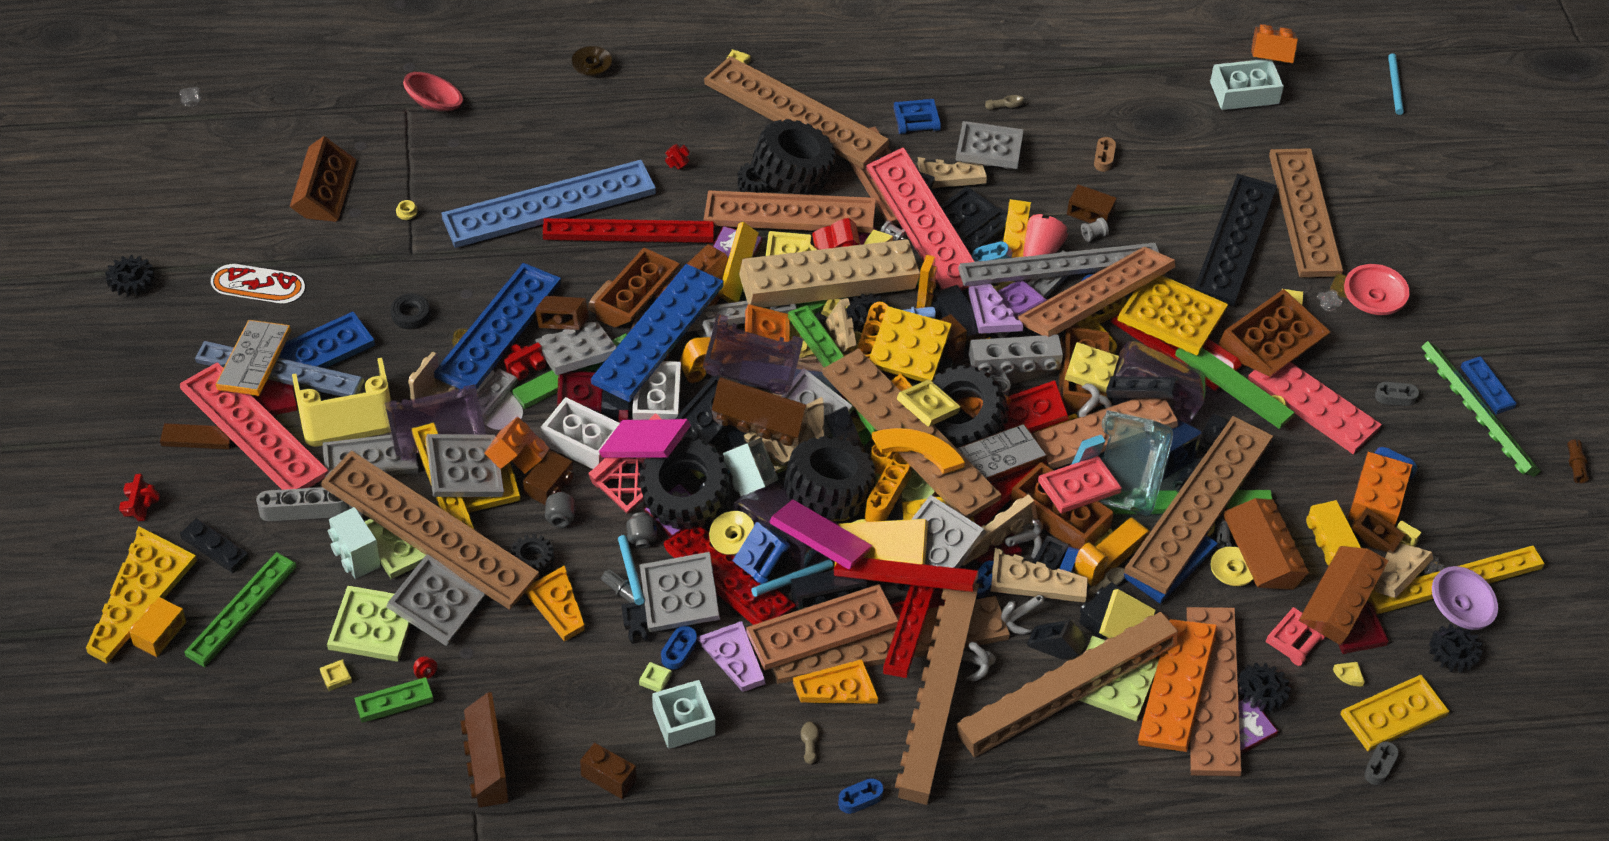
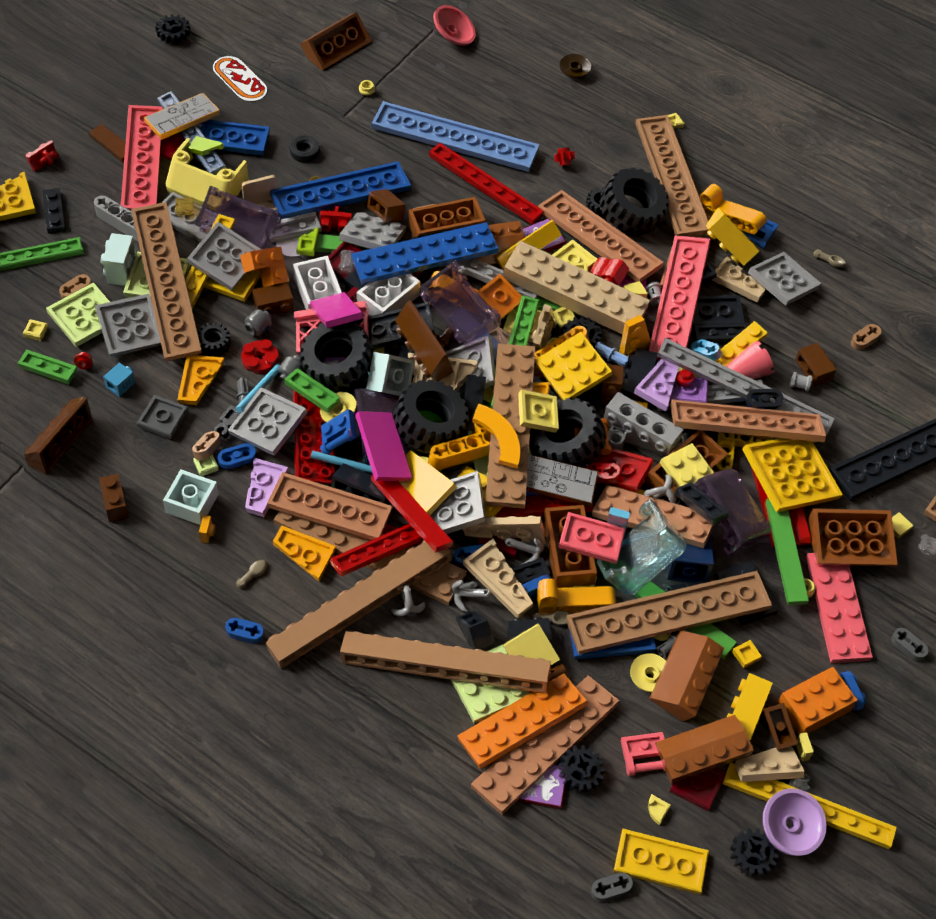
camera: 40 degrees right, 5 degrees up
none -> medium nougat beam [59,274,91,299]
none -> dark azure brick [103,363,135,397]
none -> dark grey plate [136,395,189,439]
none -> clear yellow tile [175,198,194,216]
none -> lime tile [188,136,224,156]
none -> medium nougat beam [192,431,221,460]
none -> light orange plate [199,515,215,543]
none -> red plate [241,339,279,374]
none -> bright green plate [284,368,340,413]
none -> lime tile [296,227,319,256]
none -> clear bush [338,250,355,274]
none -> red beam [586,463,622,483]
none -> red plate [676,370,694,387]
none -> light orange beam [700,184,767,234]
none -> yellow slope [706,208,759,266]
none -> yellow plate [732,640,762,668]
none -> black plate [745,389,784,409]

